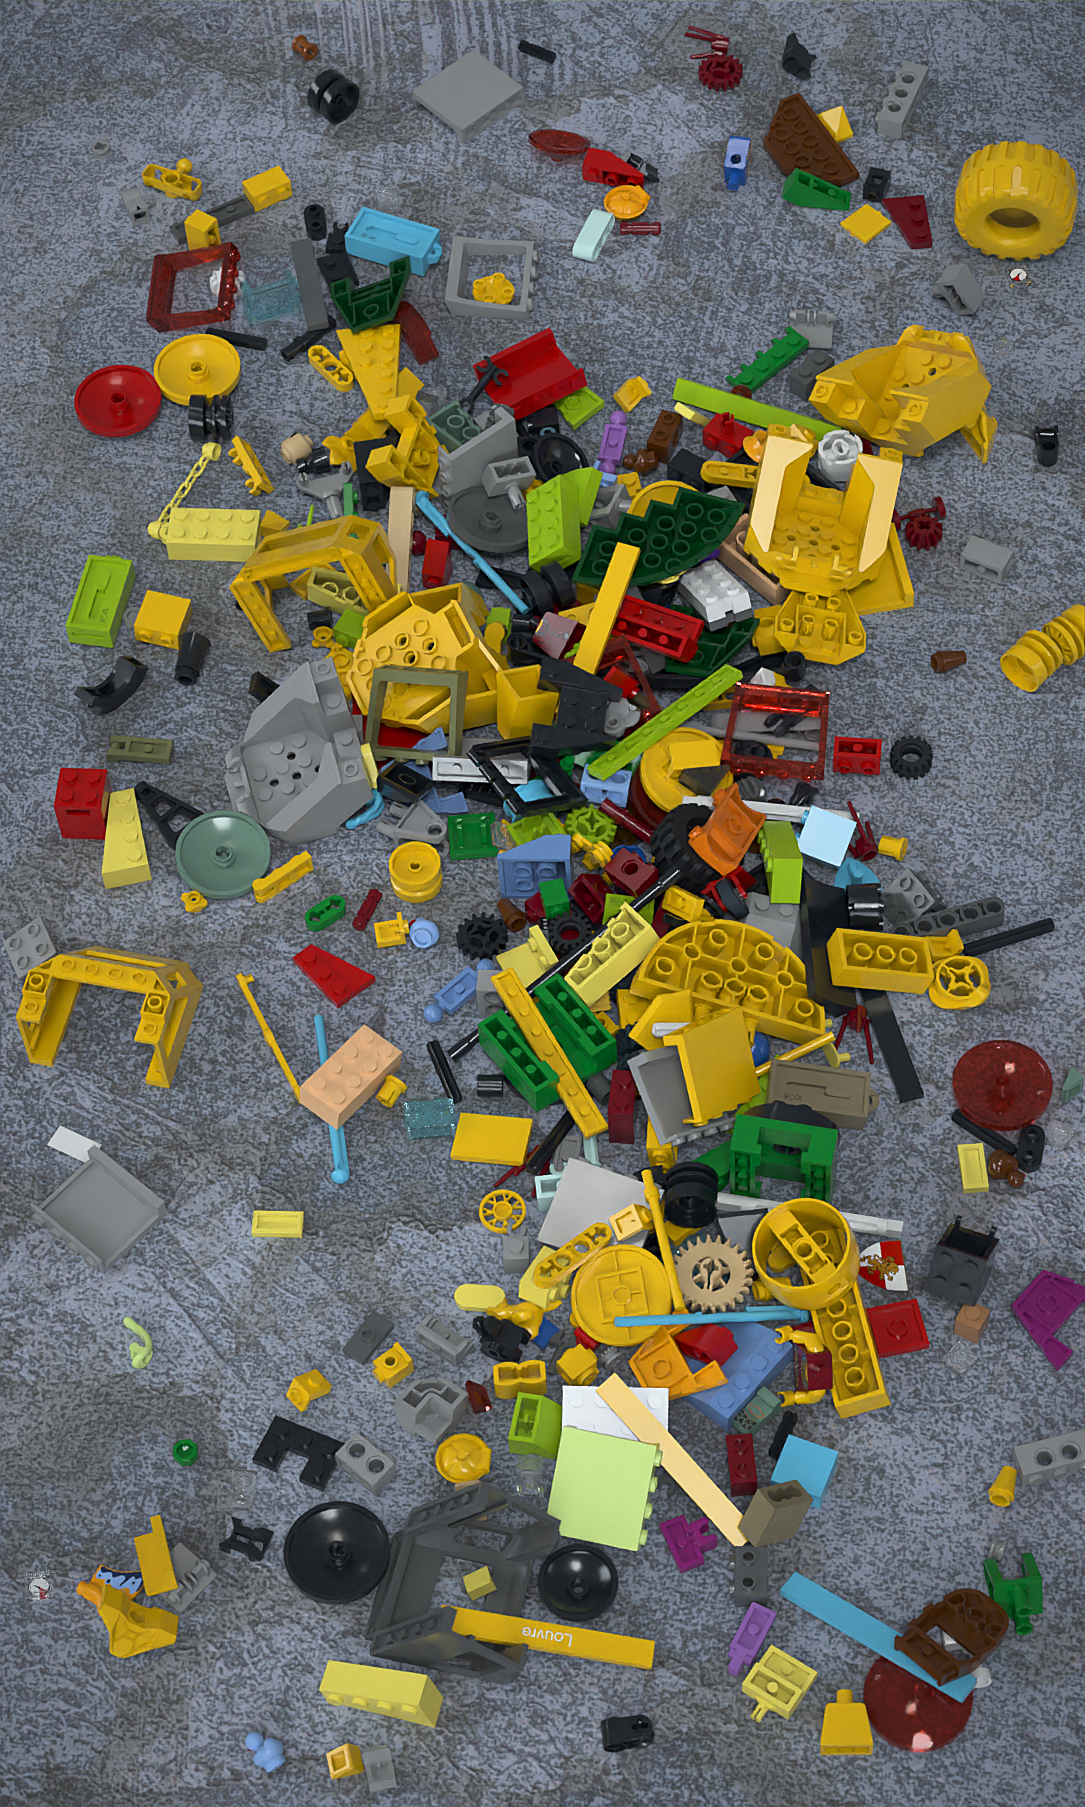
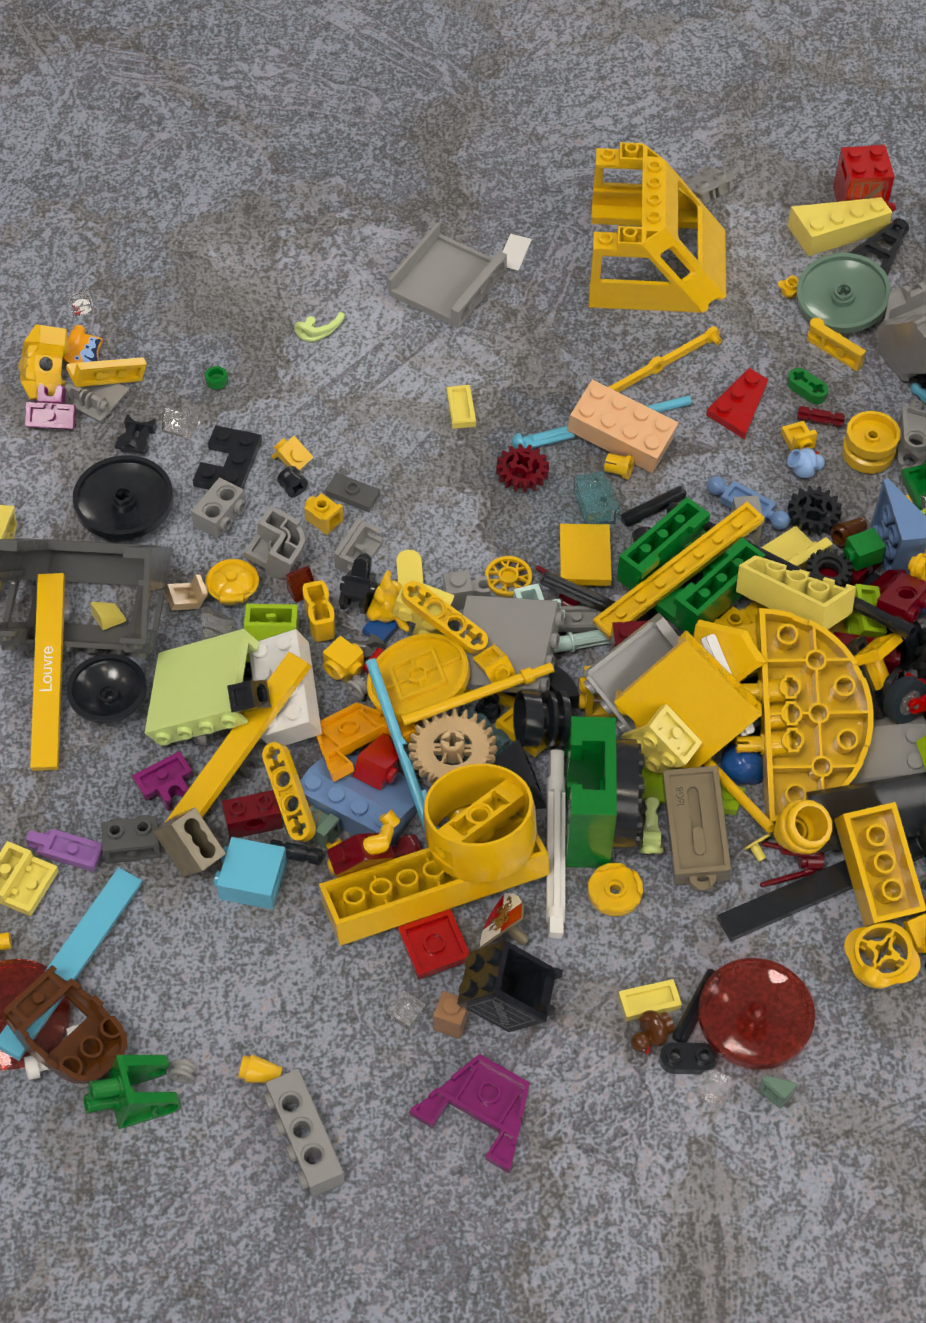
camera: 75 degrees right, 0 degrees up
none -> plate [25,384,76,430]
none -> black brick [227,680,271,713]
none -> yellow beam [262,742,316,842]
none -> black wheel [277,466,308,497]
none -> dark red gear [496,444,549,493]
none -> yellow plate [588,863,643,916]
none -> light yellow bracket [621,704,702,774]
none -> yellow piece [774,799,832,854]

